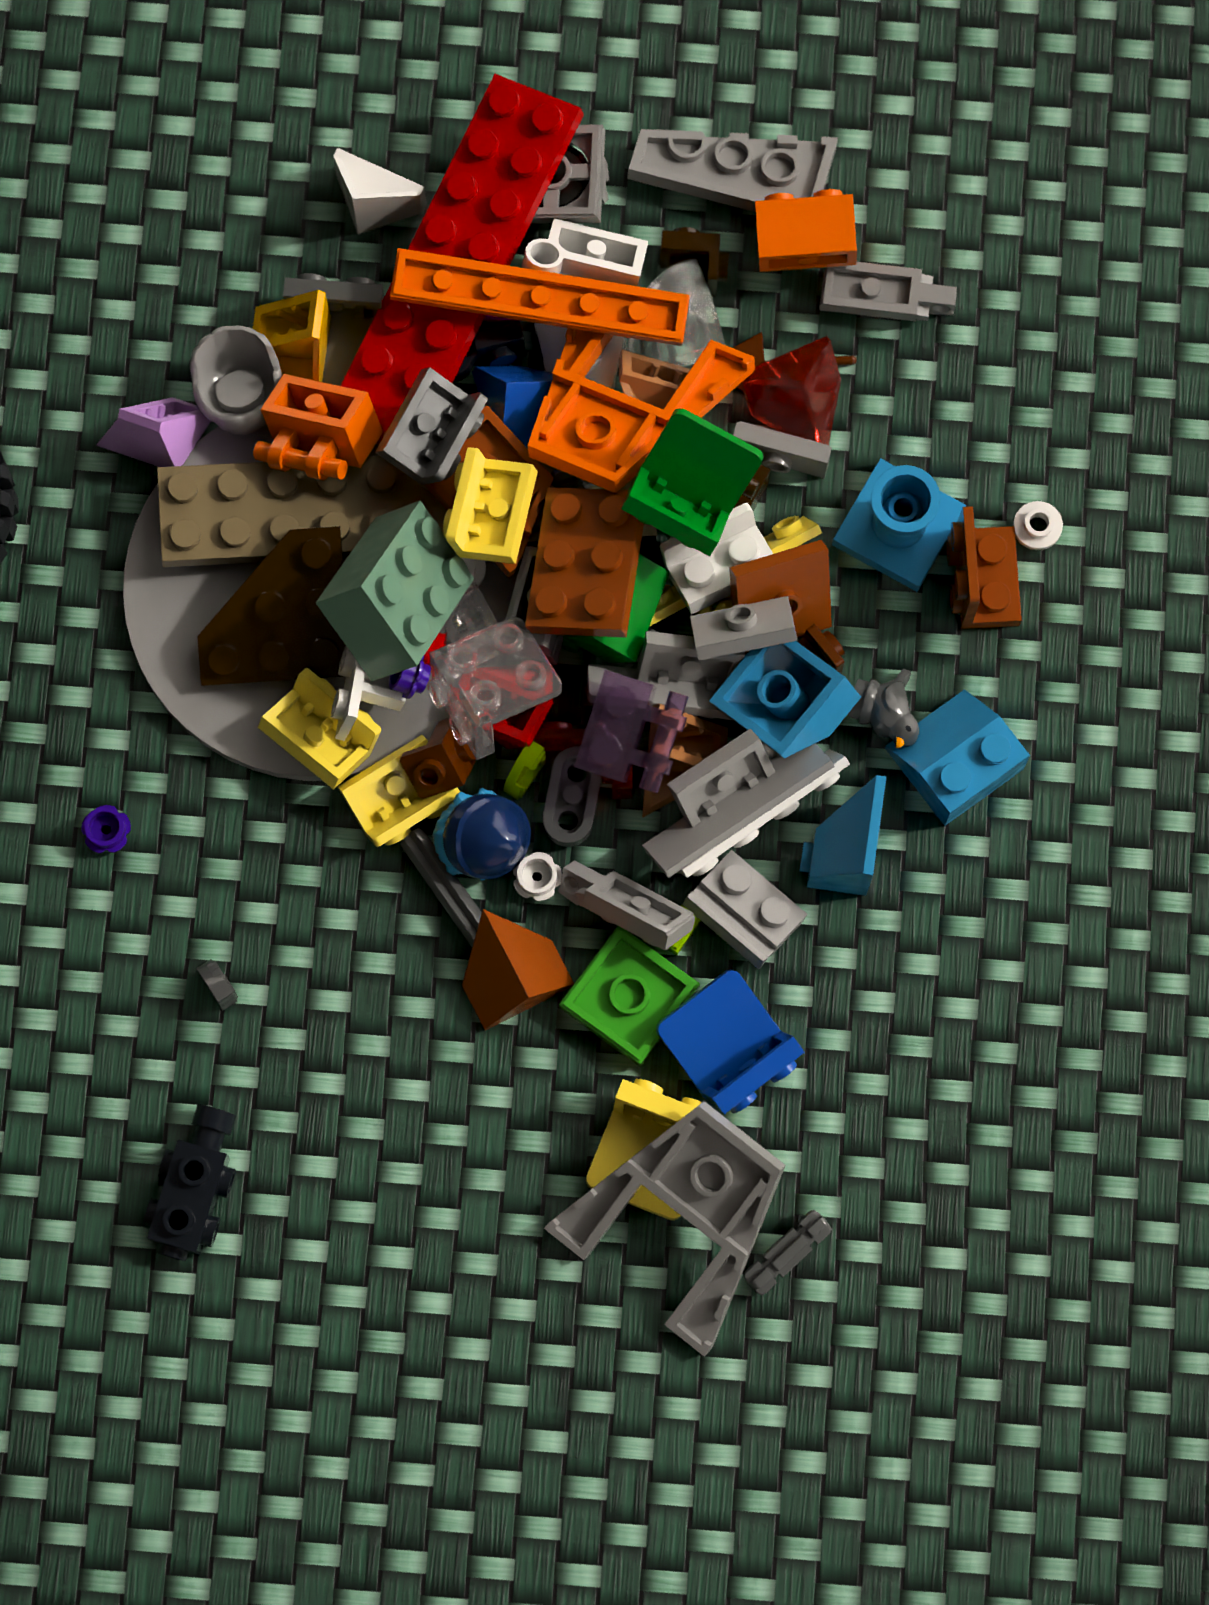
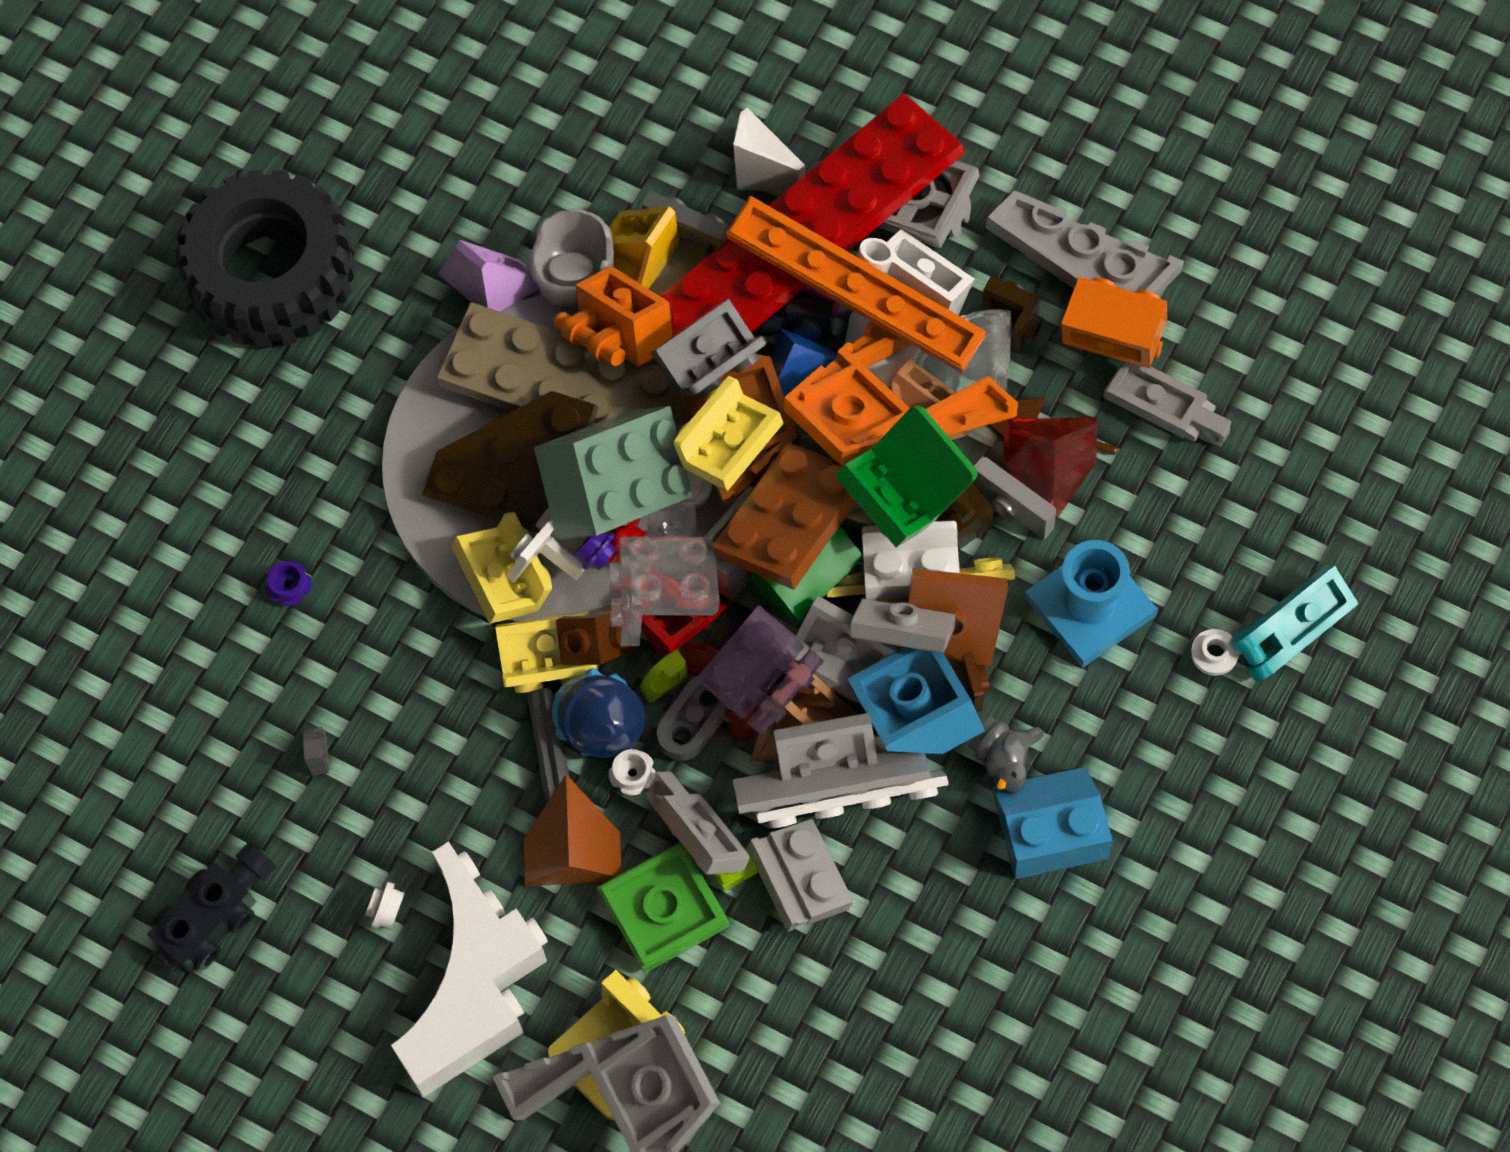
camera: 30 degrees right, 10 degrees down
blue bracket [656,970,805,1115] -> none
dark azure slope [799,775,886,896] -> none
dark orange bracket [946,506,1022,629] -> none
none -> white plate [365,882,404,930]
none -> white arch [391,842,548,1097]
none -> plate [1230,565,1359,681]

